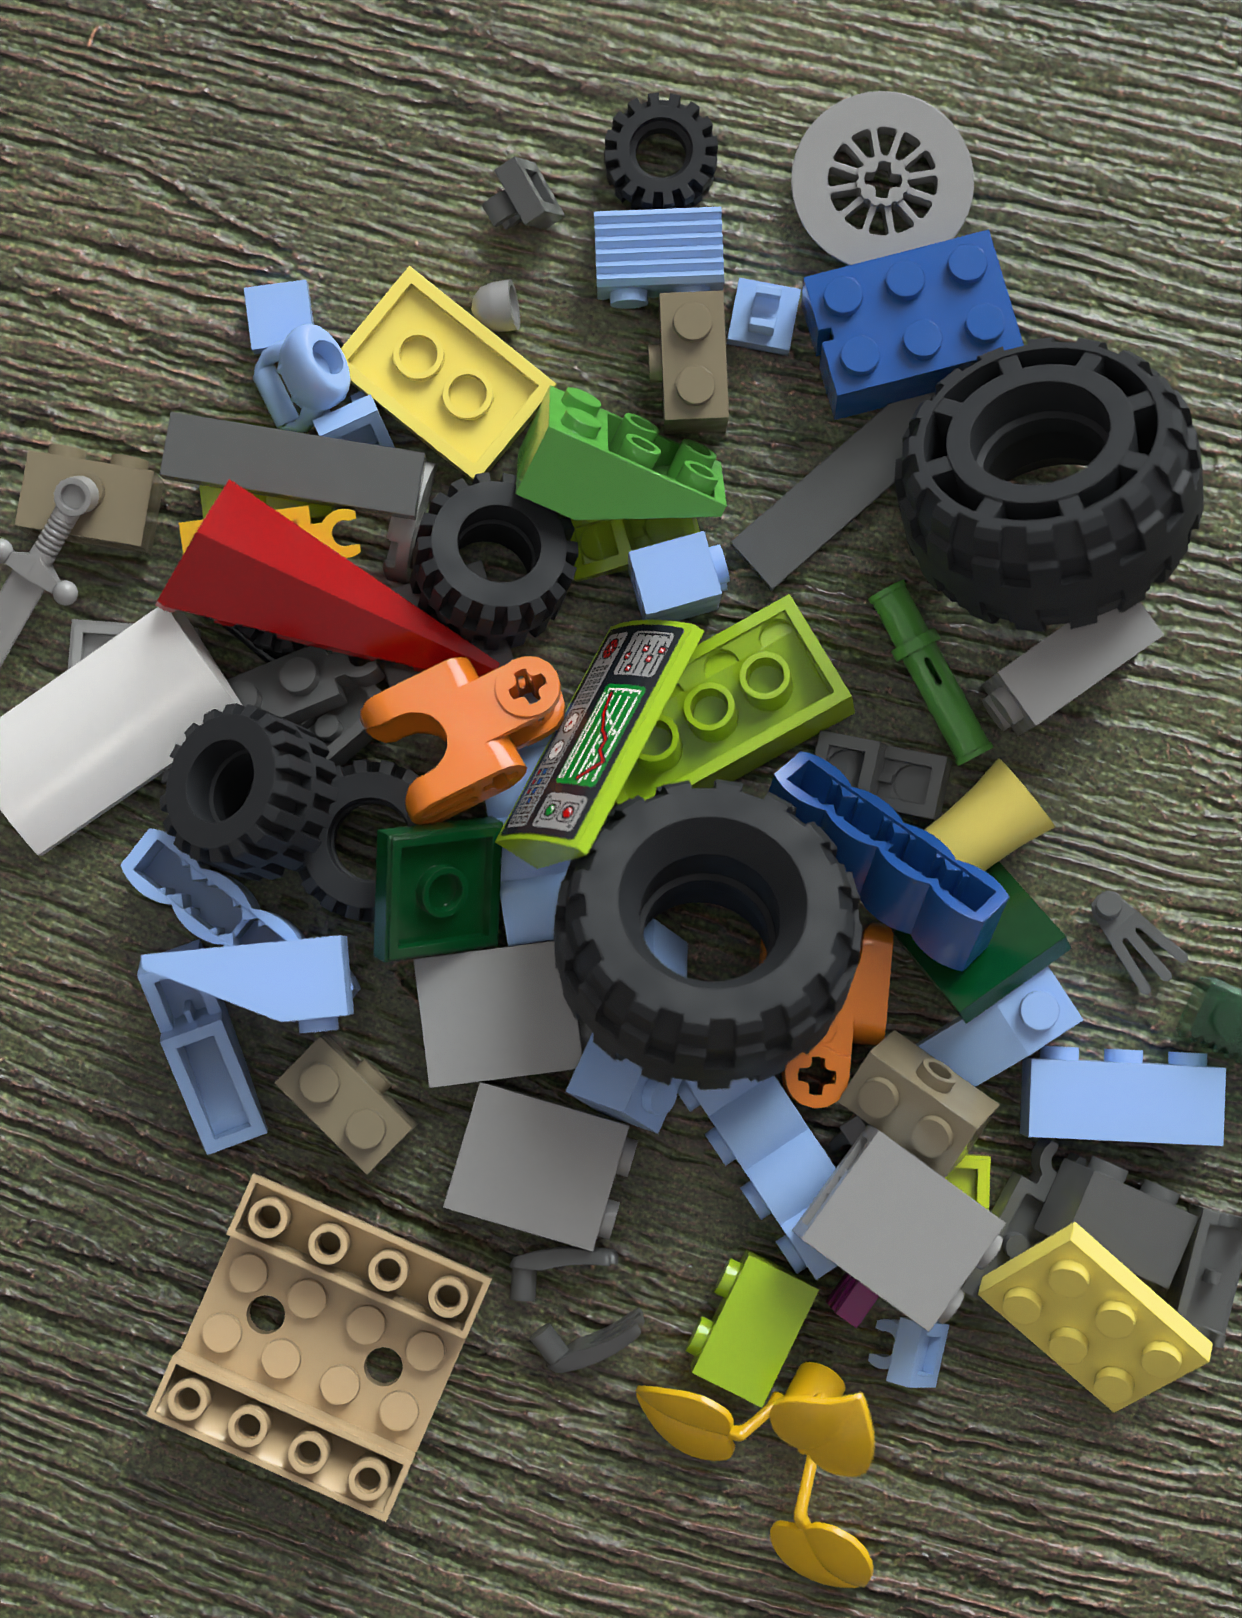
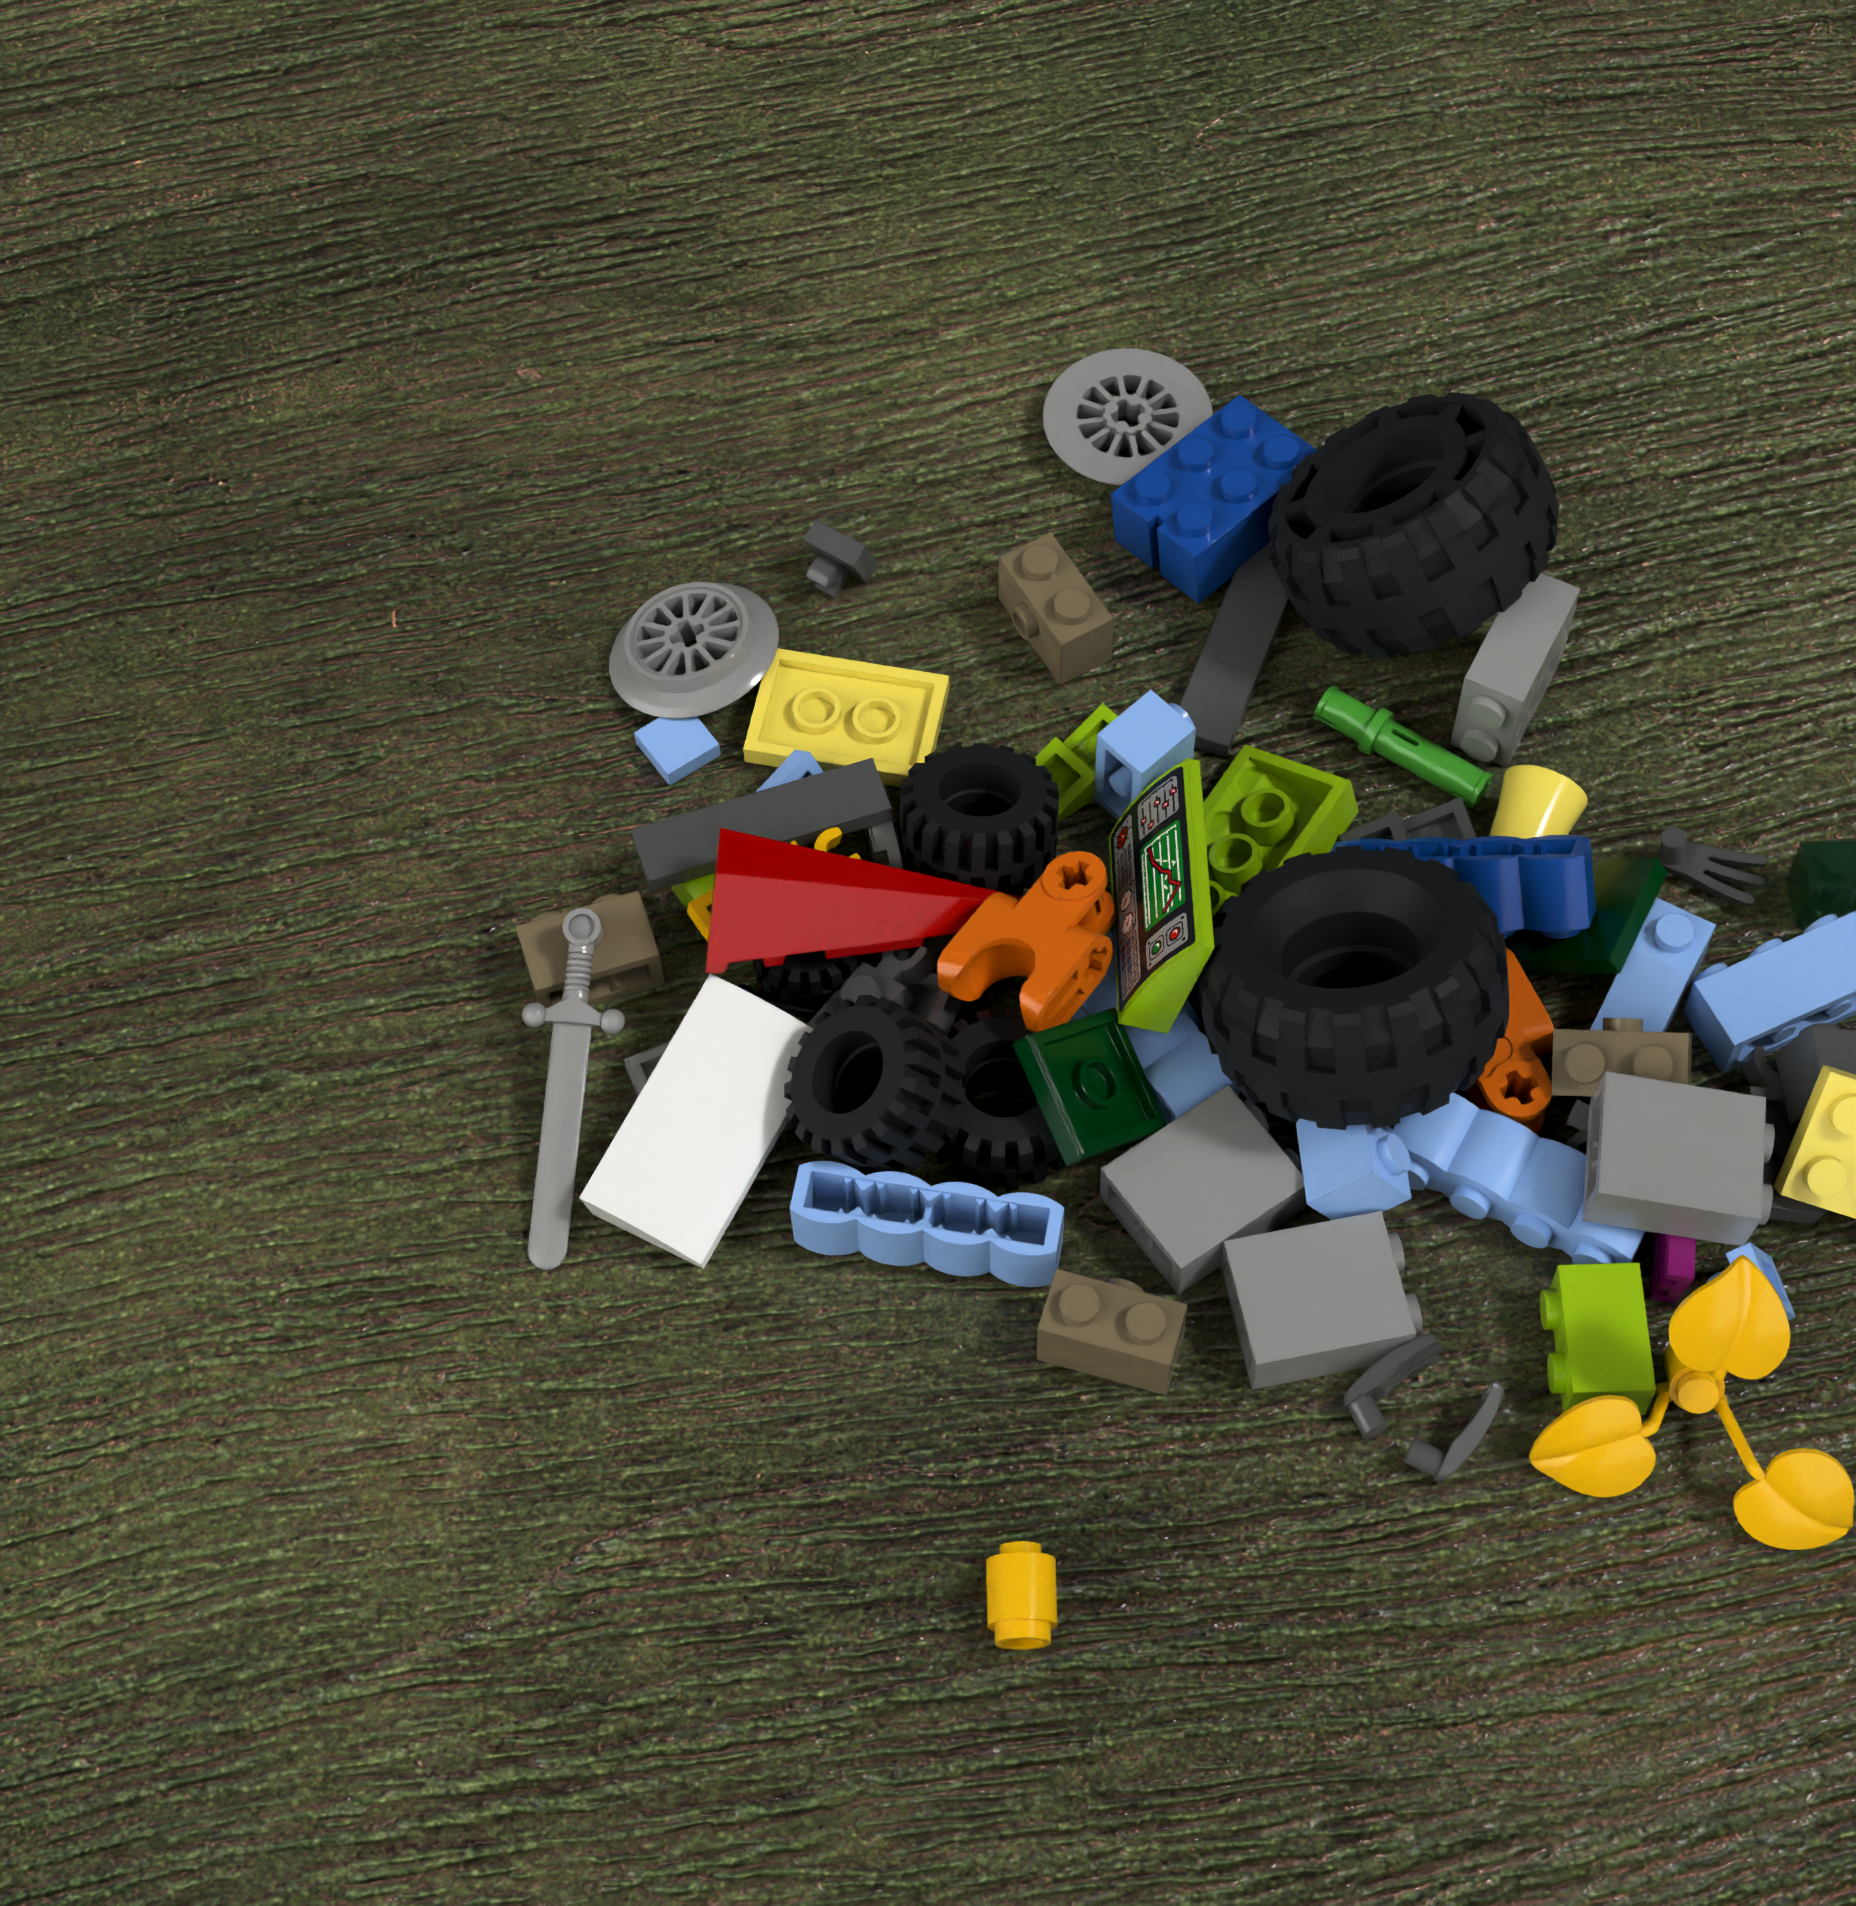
camera: 25 degrees left, 25 degrees down
light blue slope [137,939,268,1155] -> none
light blue slope [141,935,354,1033] -> none
tan slope [146,1173,492,1522] -> none
light blue piece [253,324,351,433] -> none
light grey hinge [471,279,520,332] -> none
bright green slope [516,385,727,520] -> none
light blue brick [594,207,724,309] -> none
black tyre [604,92,718,210] -> none
light blue tile [727,278,801,356] -> none
none -> light grey piece [609,582,779,719]
none -> yellow brick [986,1541,1058,1650]

